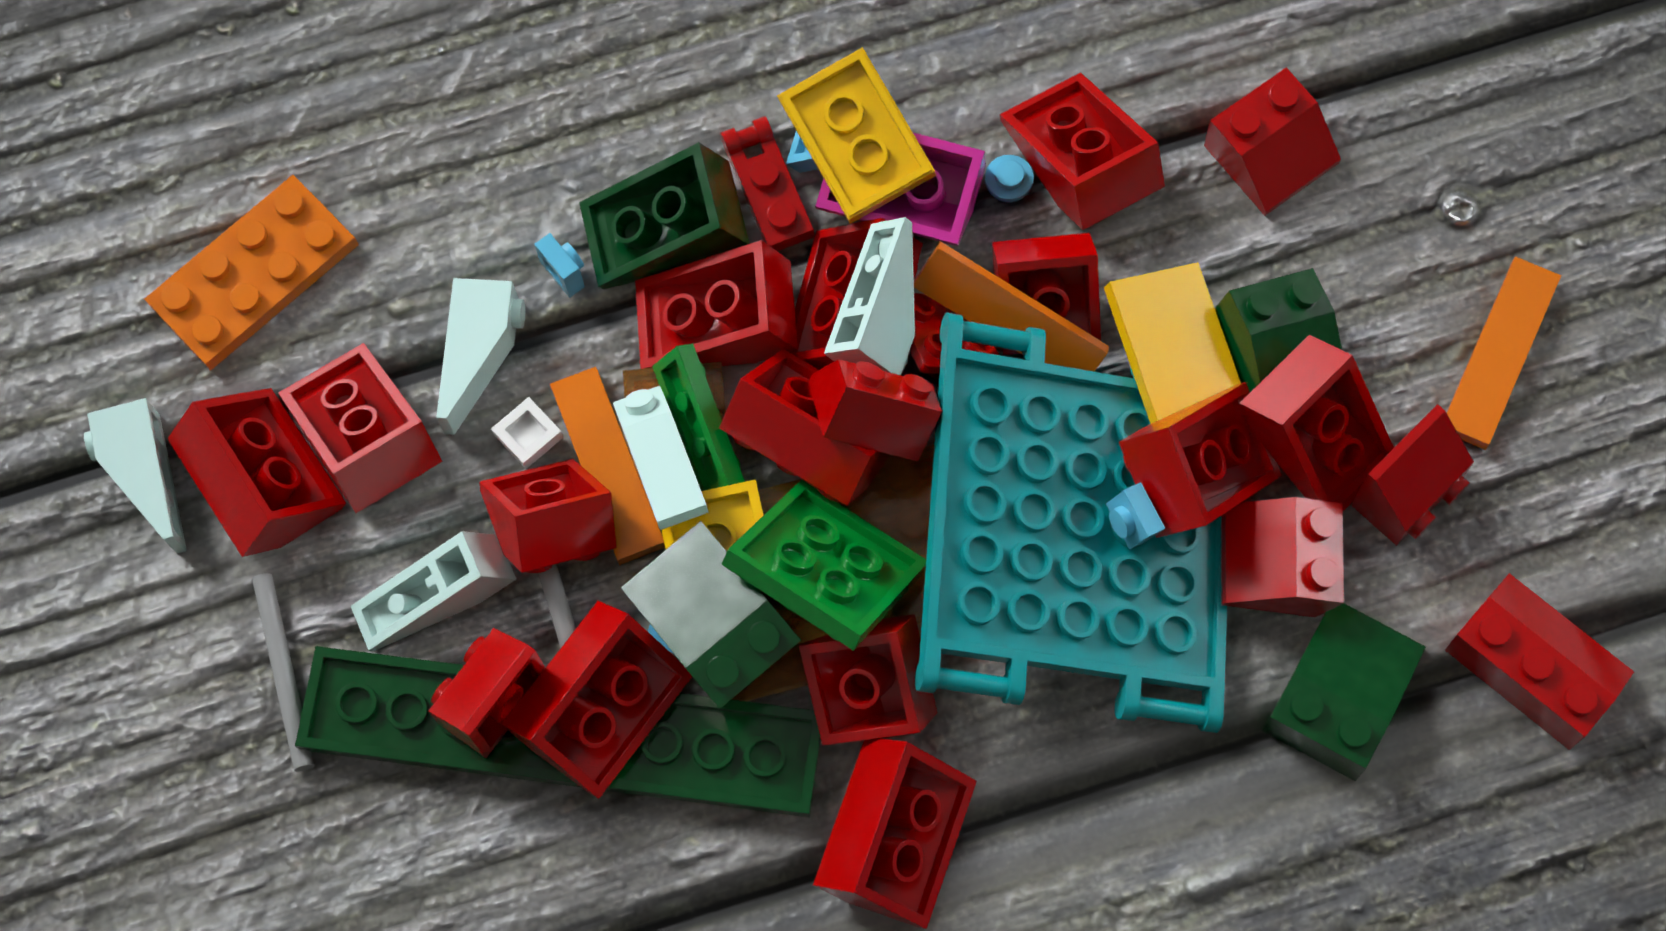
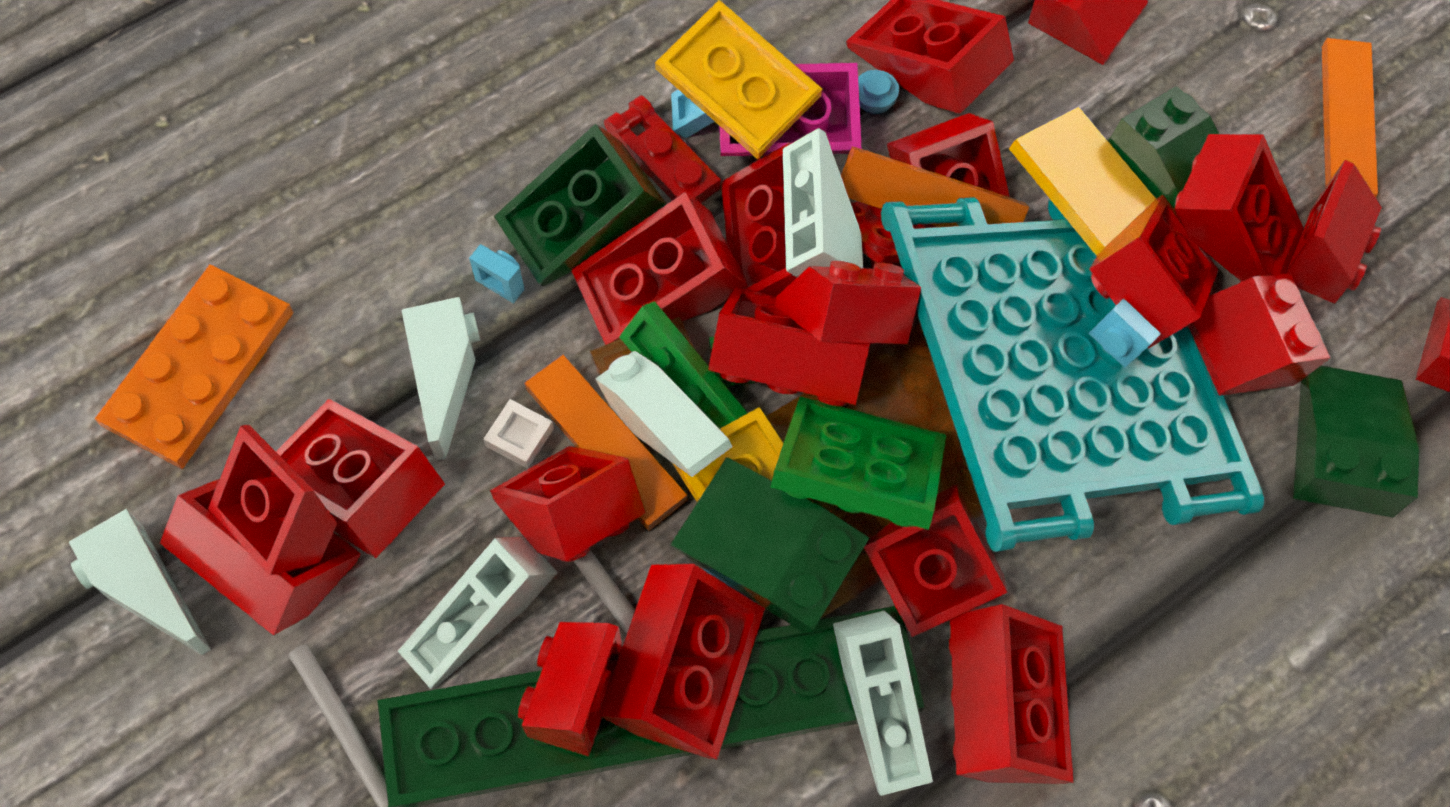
camera: 25 degrees left, 5 degrees down
none -> red slope [208,424,337,576]
none -> light aqua slope [833,611,933,796]

